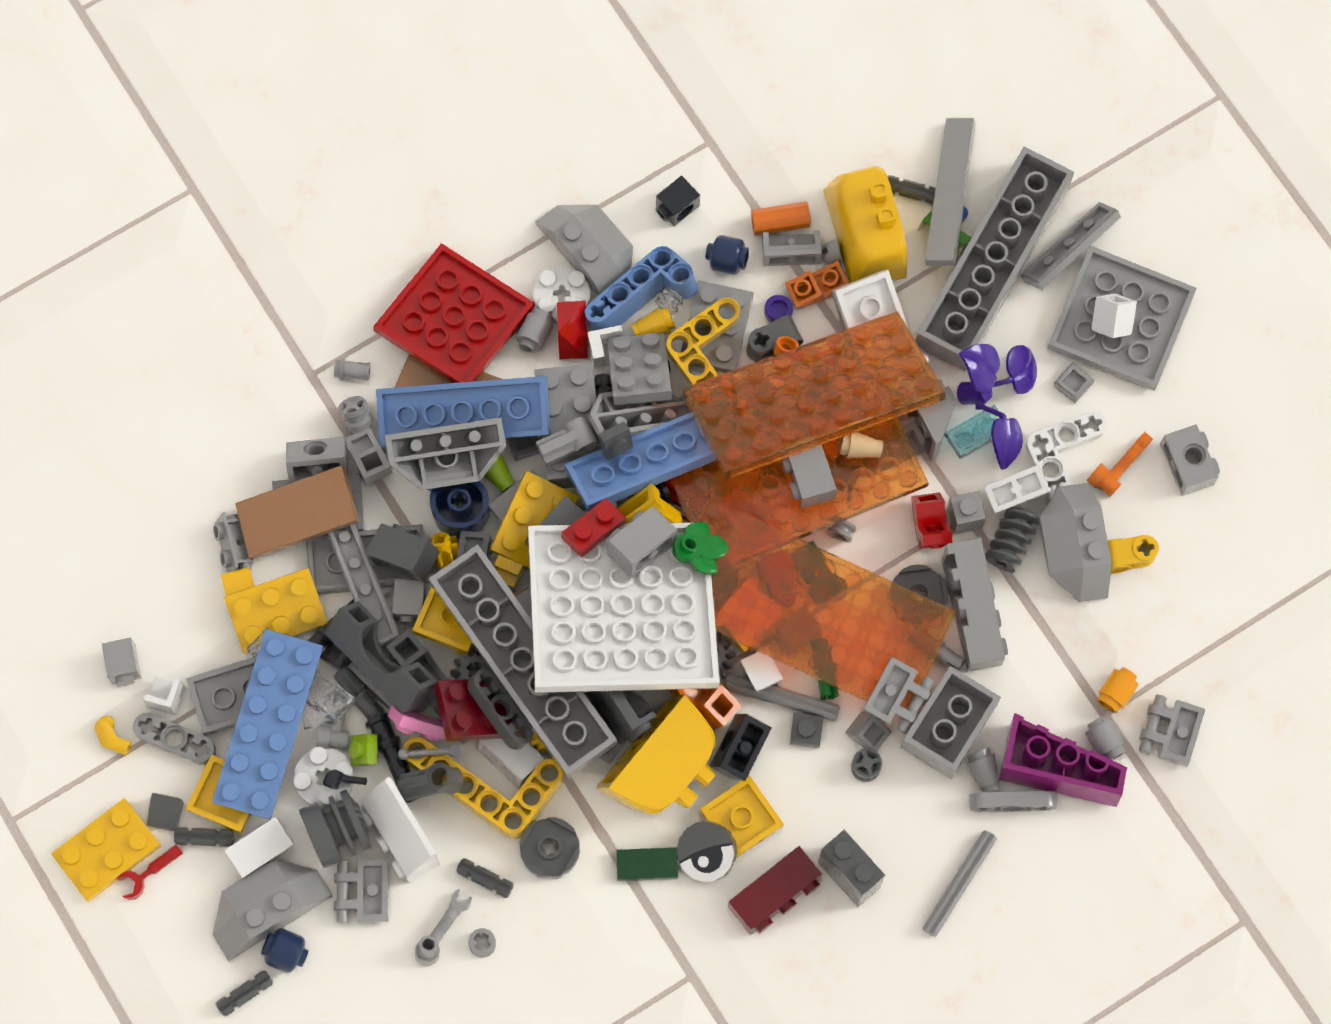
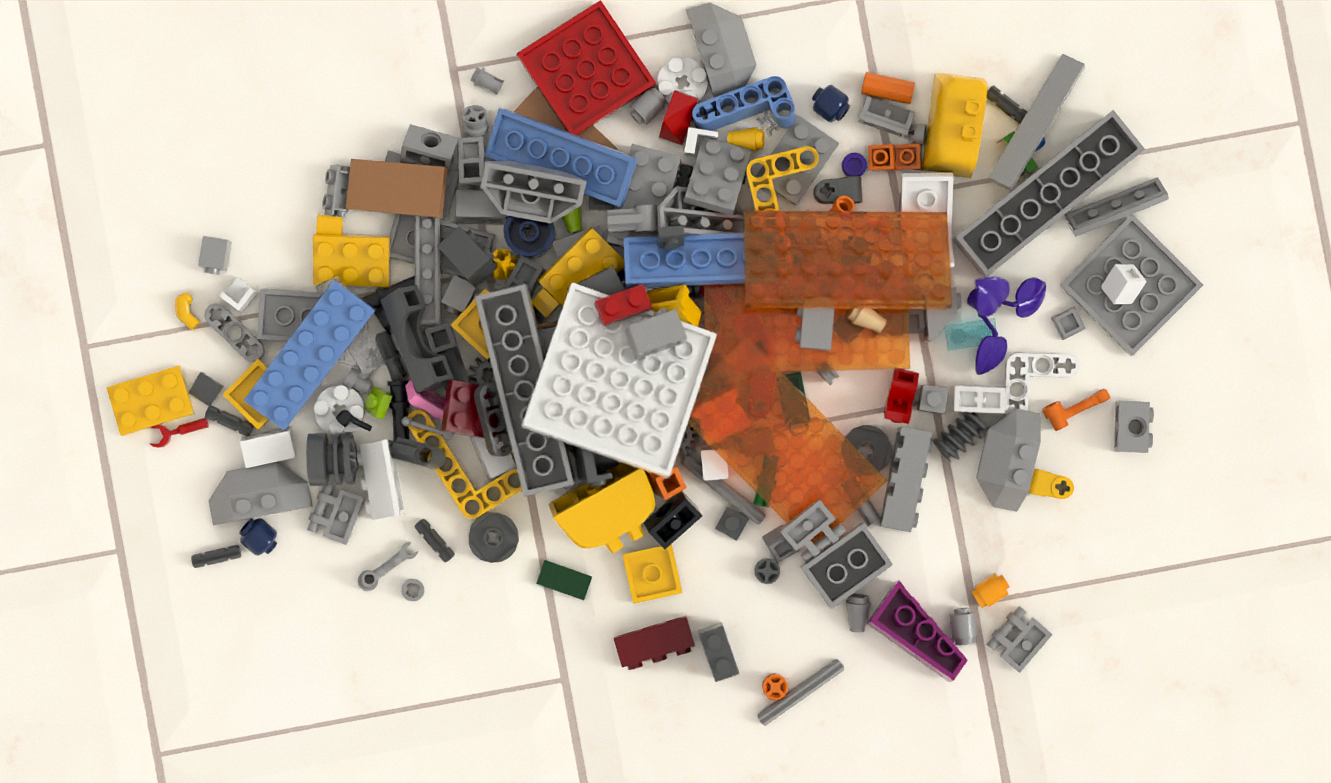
camera: 30 degrees right, 15 degrees up
black brick [655,175,700,227] -> none
green plate [672,522,729,575] -> none
tile [677,821,737,882] -> none
light grey beam [969,791,1057,812] -> none
none -> light grey hinge [456,190,508,225]
none -> orange wheel [762,673,788,700]

